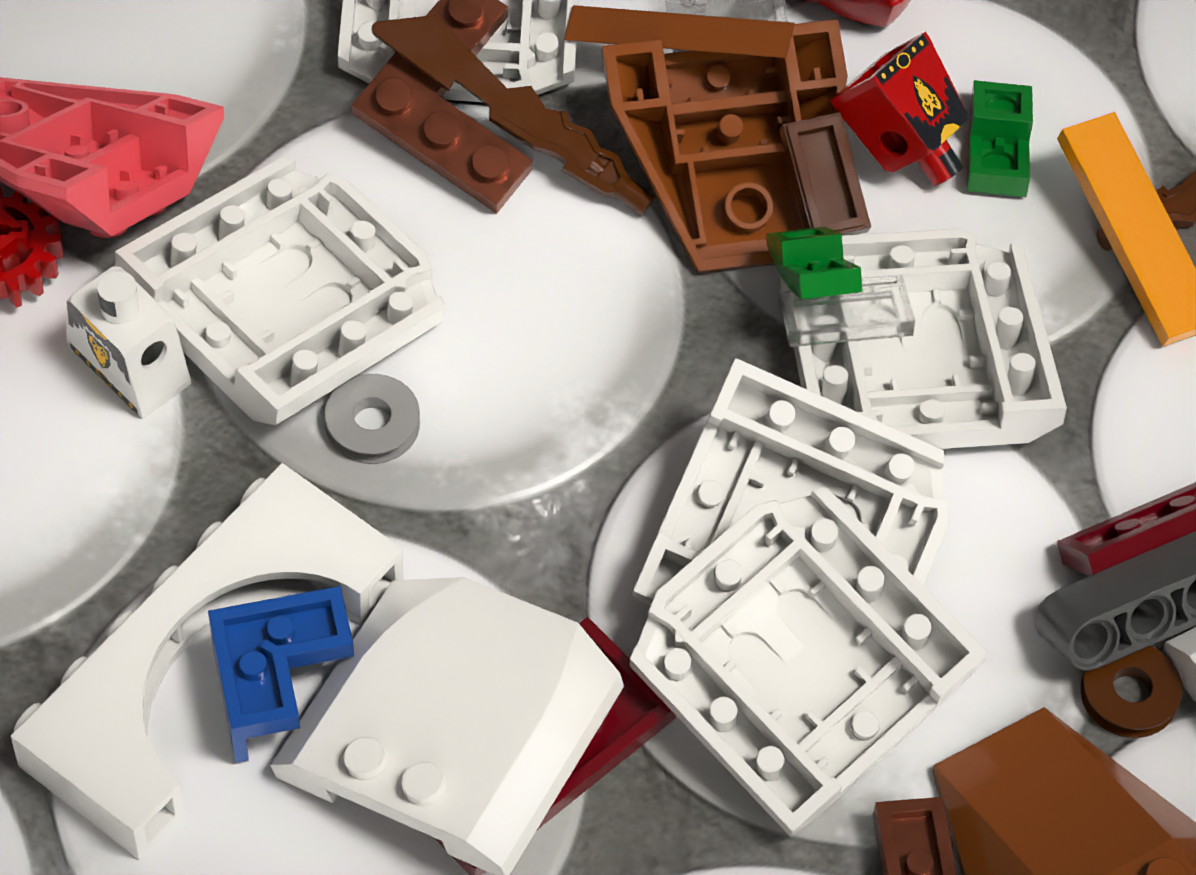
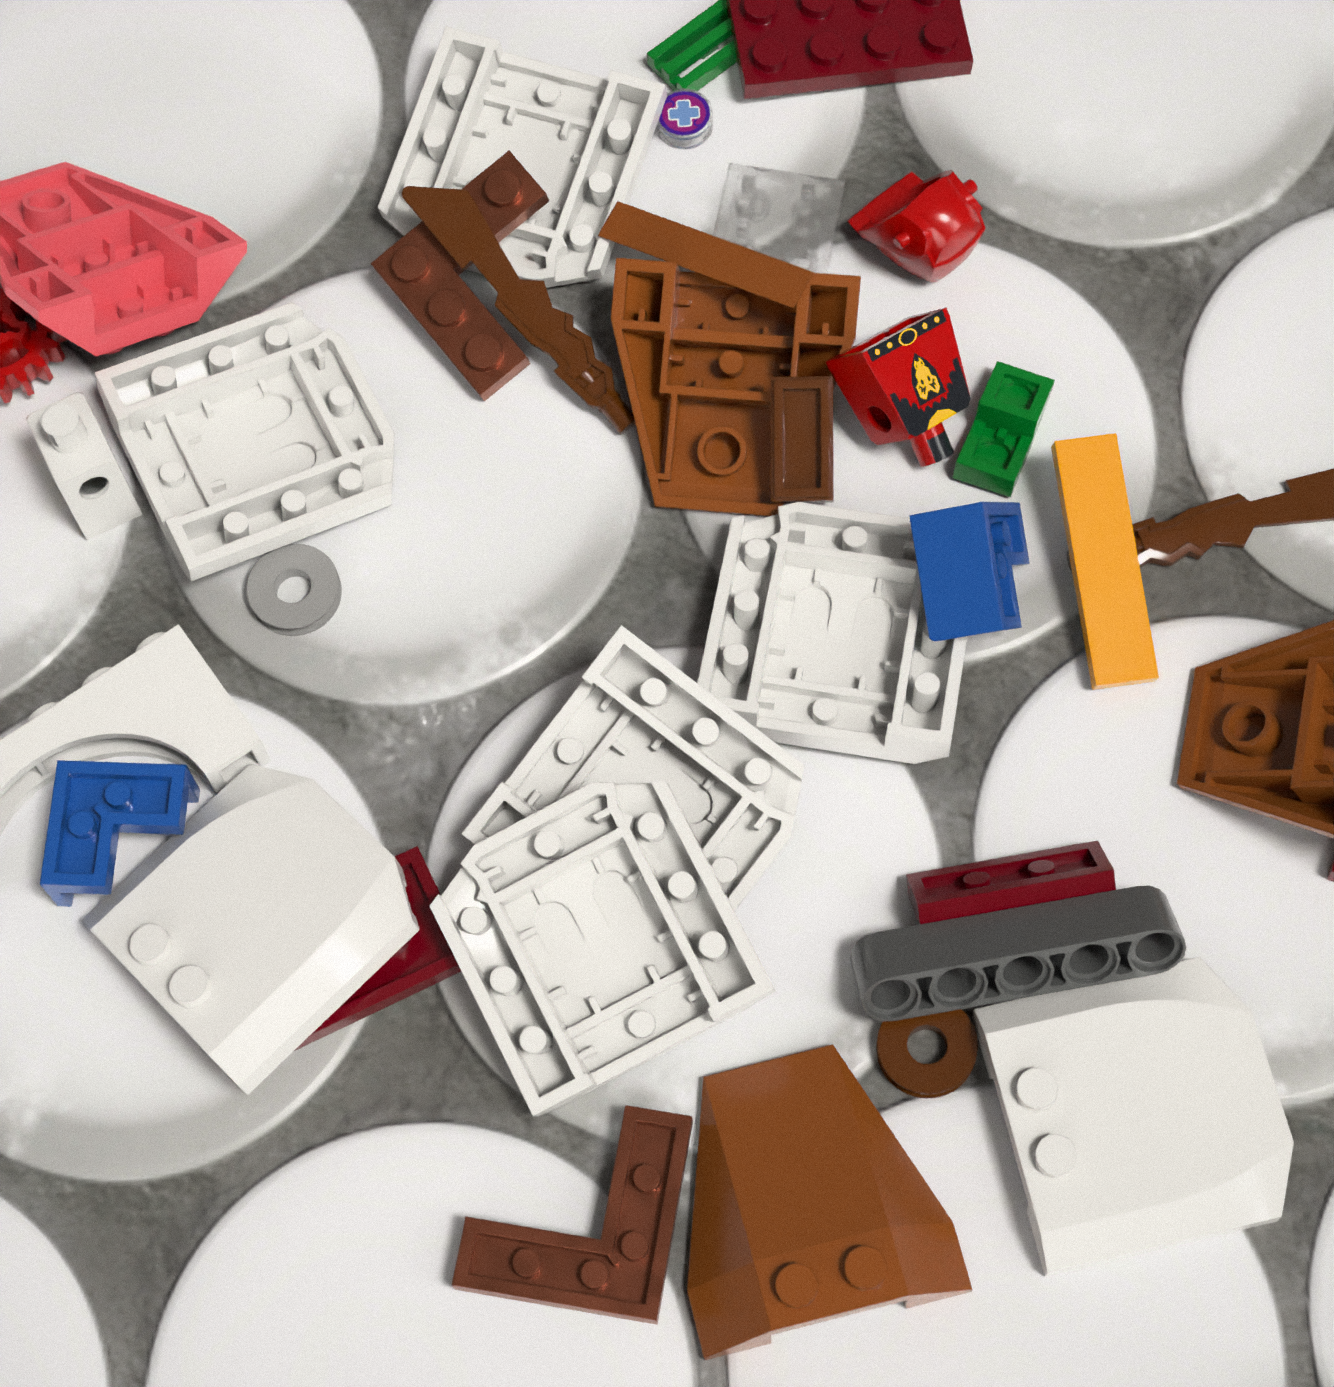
camera: 25 degrees right, 10 degrees up
green slope [766,226,863,300] -> none
clear tile [778,275,915,347] -> none
none -> blue panel [909,502,1030,641]

